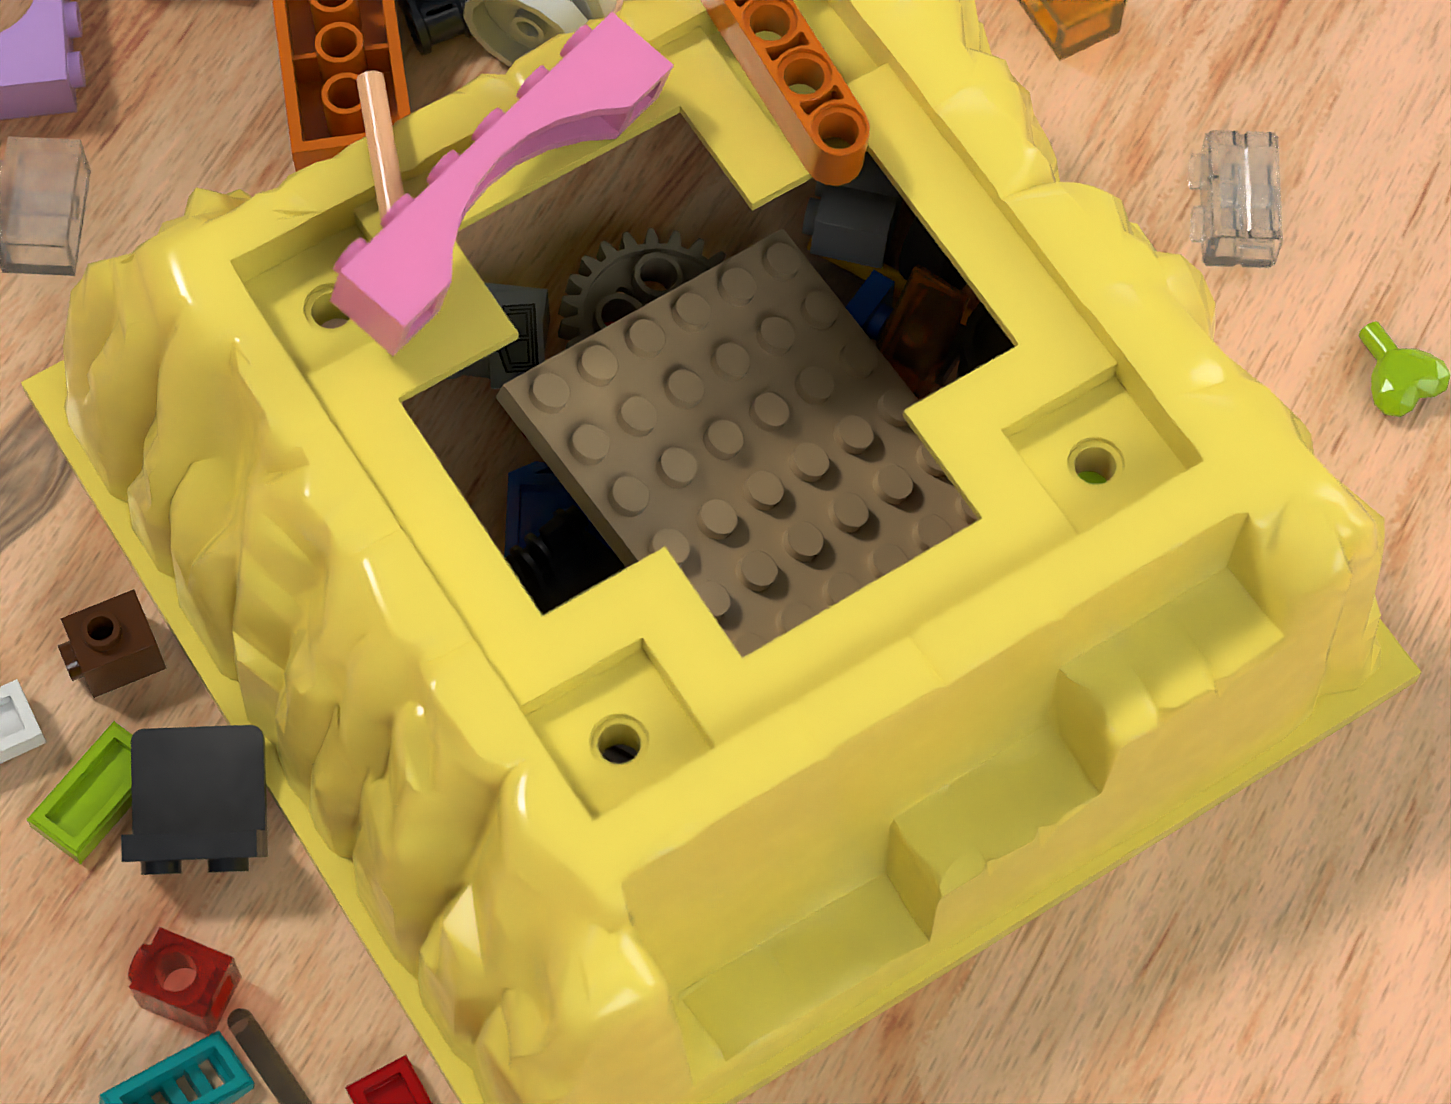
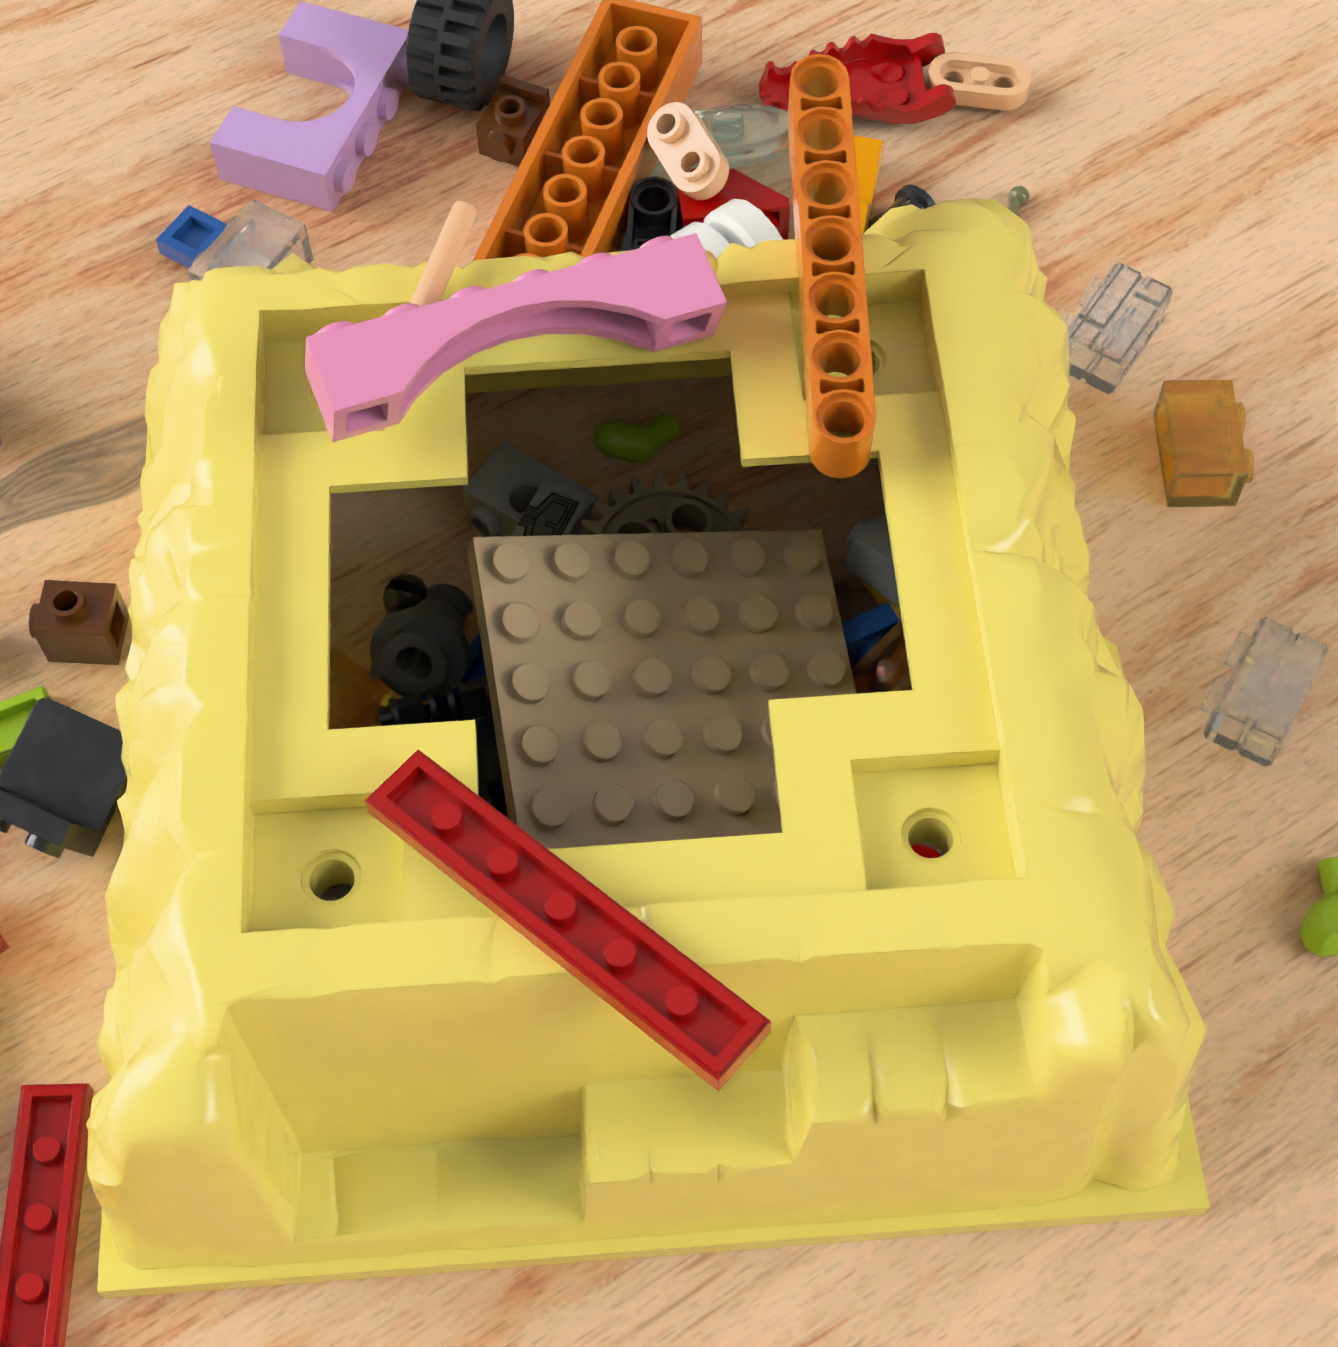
camera: 30 degrees right, 5 degrees down
none -> red tile [365,749,771,1092]
none -> dark grey piece [369,584,474,701]
none -> lime arm [594,412,681,463]

